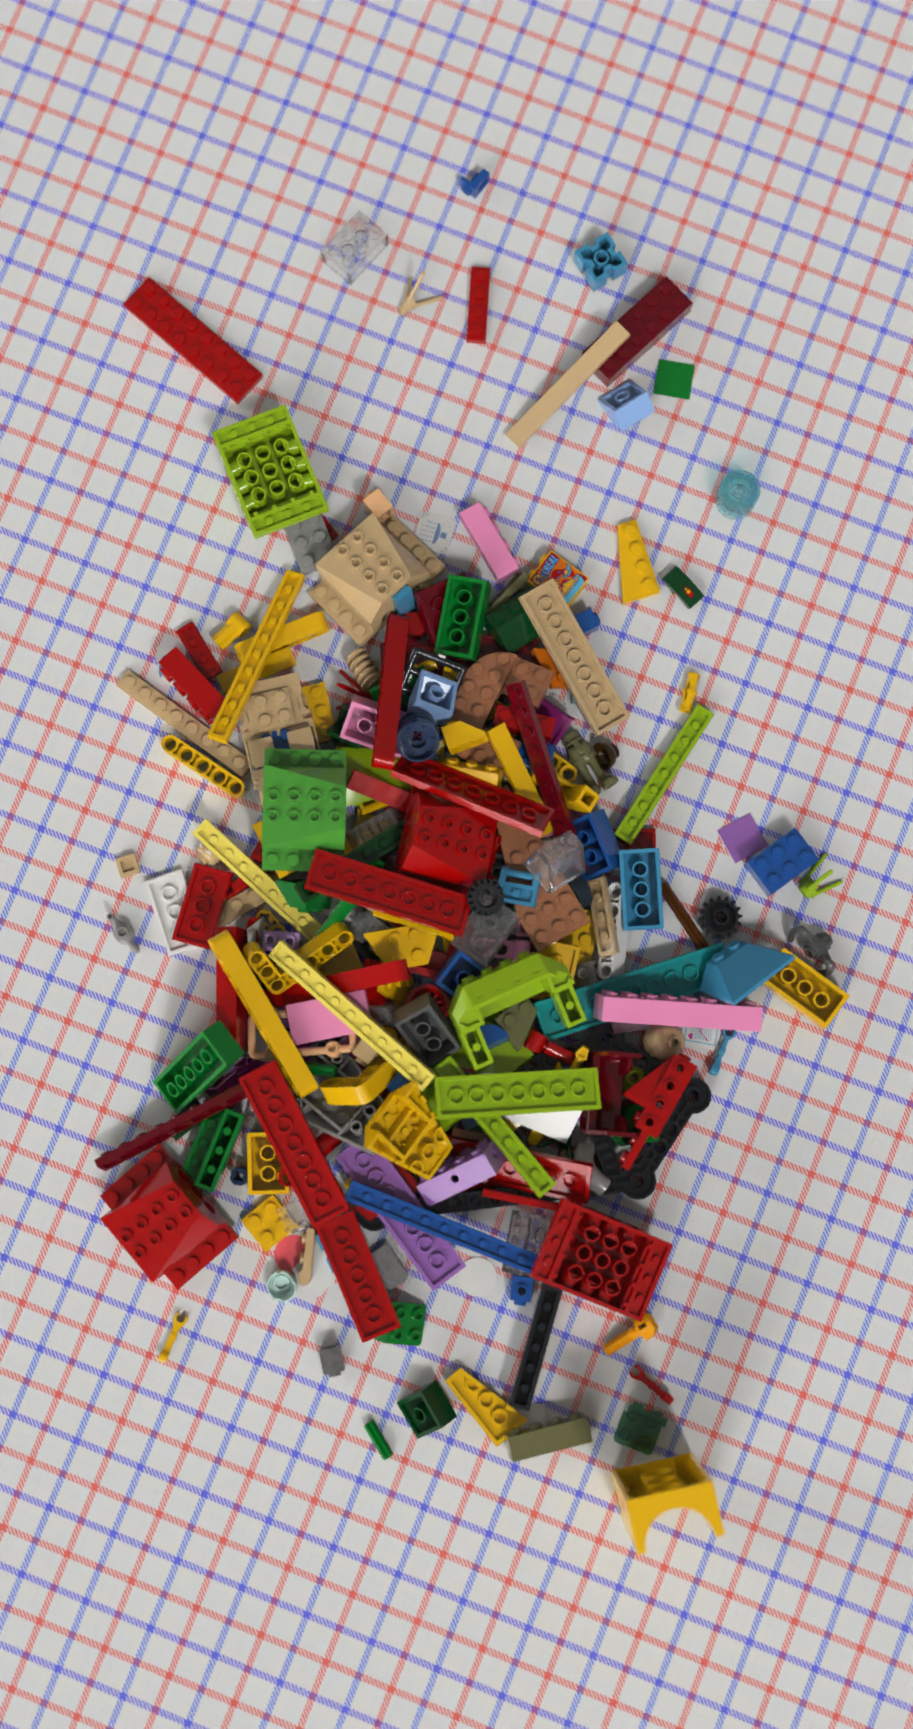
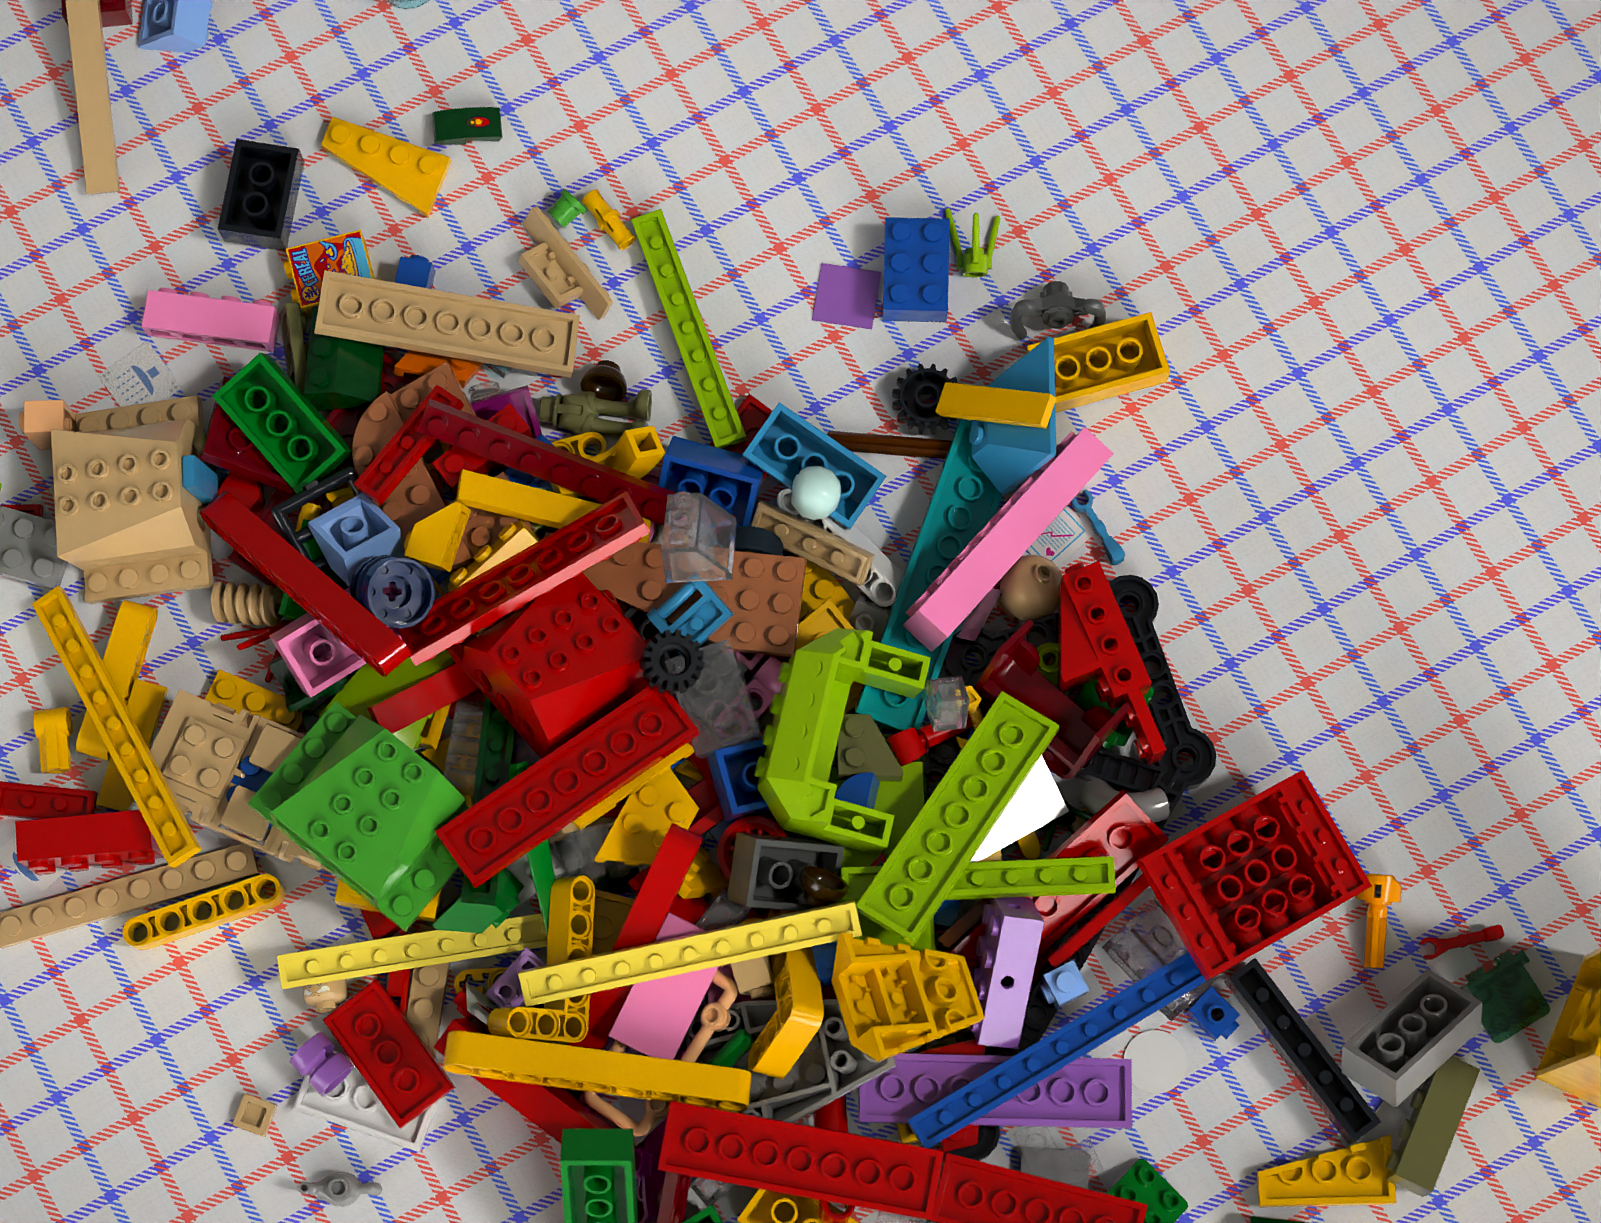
camera: 50 degrees left, 5 degrees down
none -> black brick [218,139,305,251]
none -> medium lavender wheel [289,1032,354,1097]
none -> red plate [354,385,464,505]
none -> tan bracket [518,206,613,320]
none -> bright green piece [547,188,587,228]
none -> light aqua hair [791,466,841,520]
none -> dark brown piece [801,866,849,908]
none -> clear slope [920,676,969,732]
none -> yellow tile [935,382,1056,429]
none -> light blue brick [1039,960,1089,1009]
none -> light grey brick [1342,969,1482,1108]

